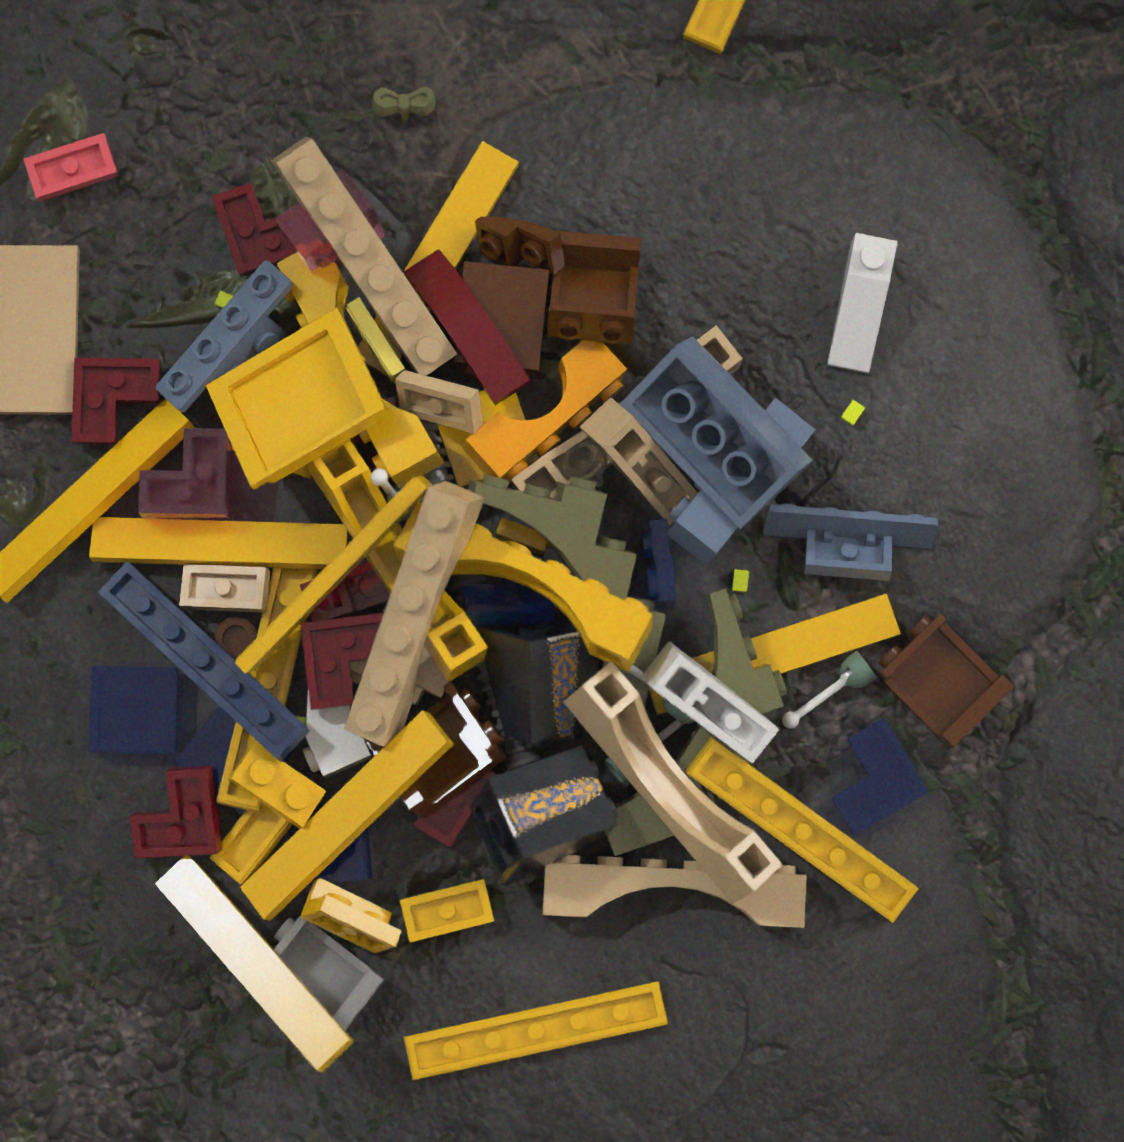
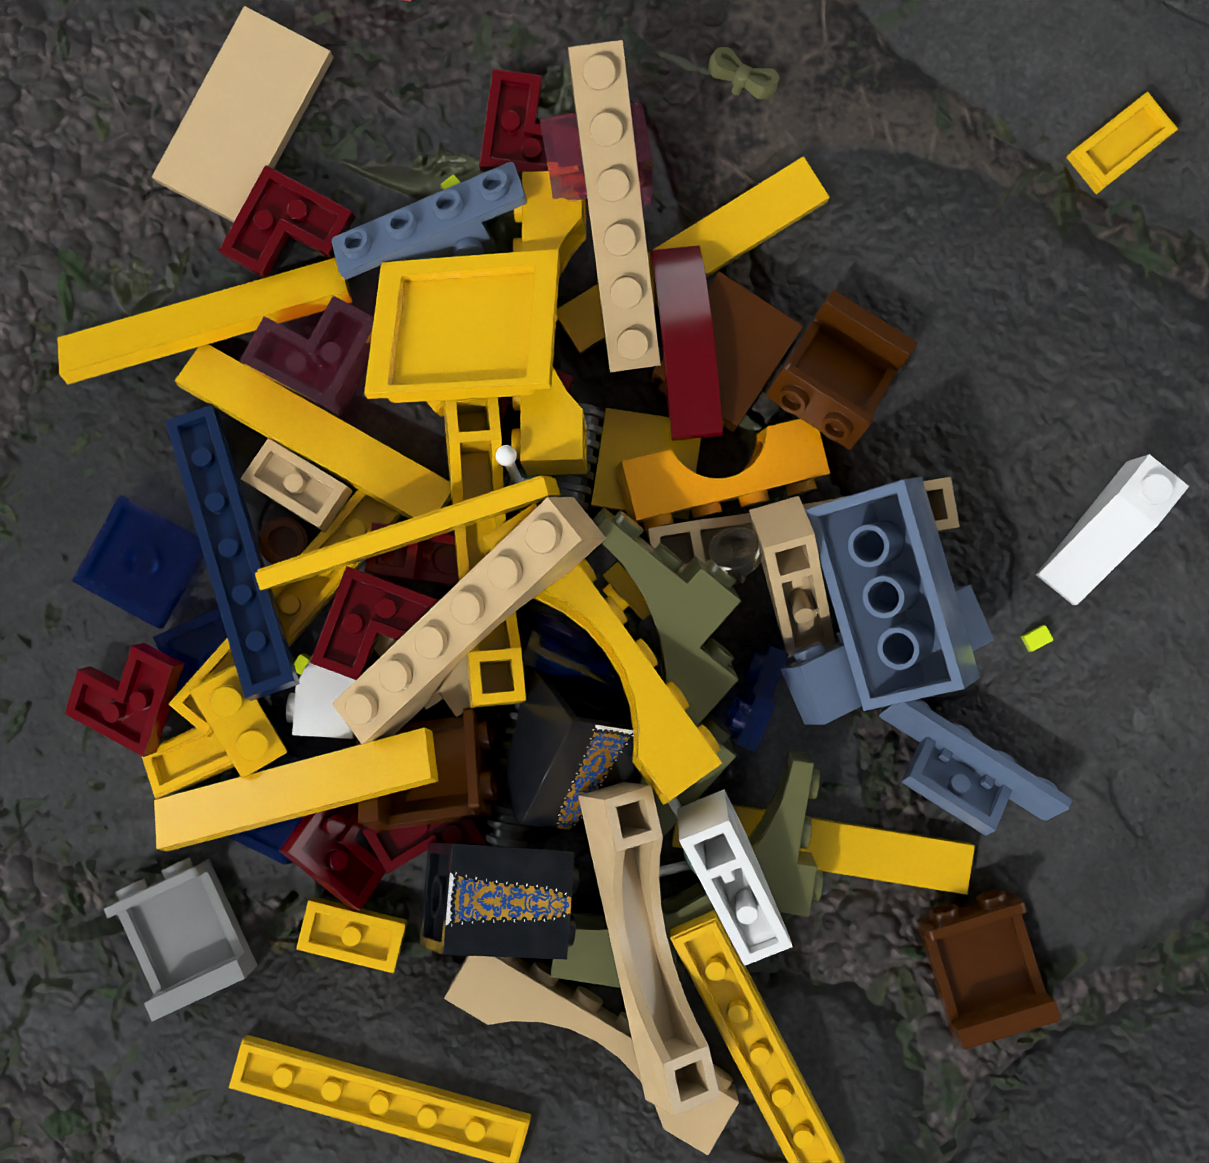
camera: 35 degrees right, 5 degrees up
tile [156,855,354,1073] -> none
yellow bracket [300,878,401,953] -> none
light yellow tile [346,297,405,384] -> none
tan plate [395,370,483,434] -> none
reddish brown slope [475,217,565,275] -> none
neon yellow piece [732,569,749,593] -> none
hinge [782,651,877,729] -> none
clear blue plate [831,717,929,836] -> none
none -> dark red plate [279,802,386,911]

